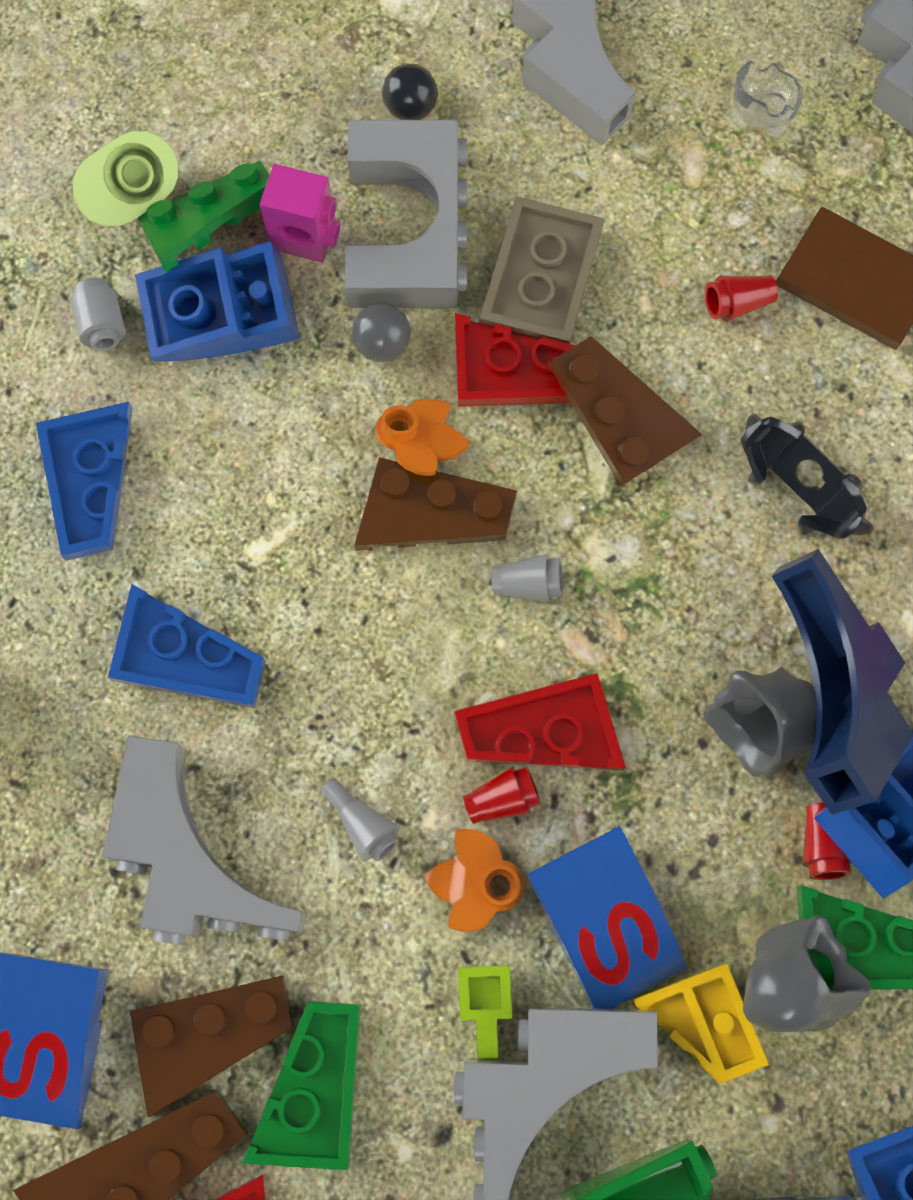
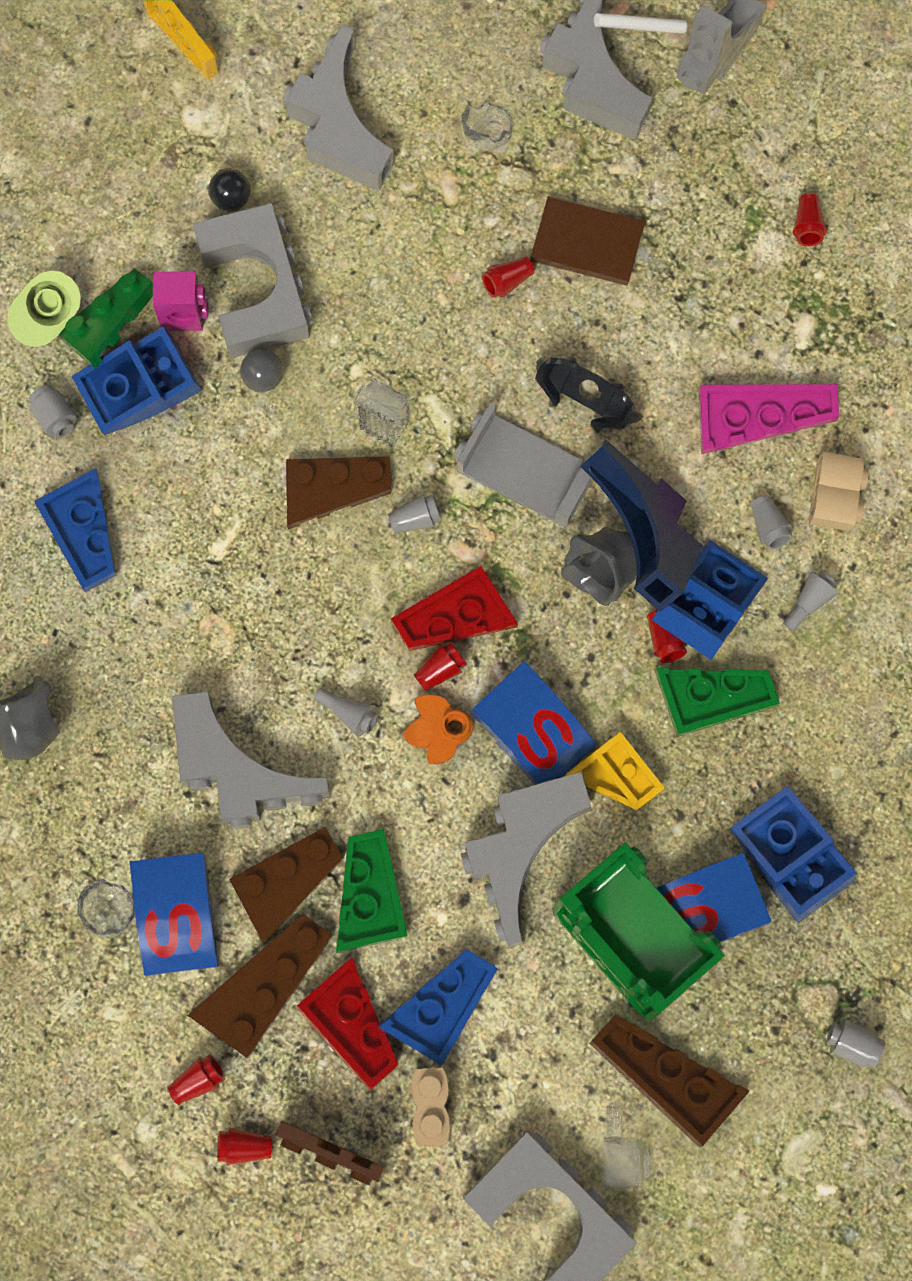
camera: 20 degrees left, 0 degrees up
blue wing [108,584,266,708] -> none
orange plate [376,399,469,476] -> none
red wing [455,313,575,407] -> none
lime plate [458,965,512,1059] -> none
dark tan plate [479,196,604,344] -> none
reddish brown wing [547,336,702,485] -> none
dark grey piece [743,916,871,1032] -> none
none -> clear brick [353,378,410,447]
none -> light grey panel [454,403,593,528]

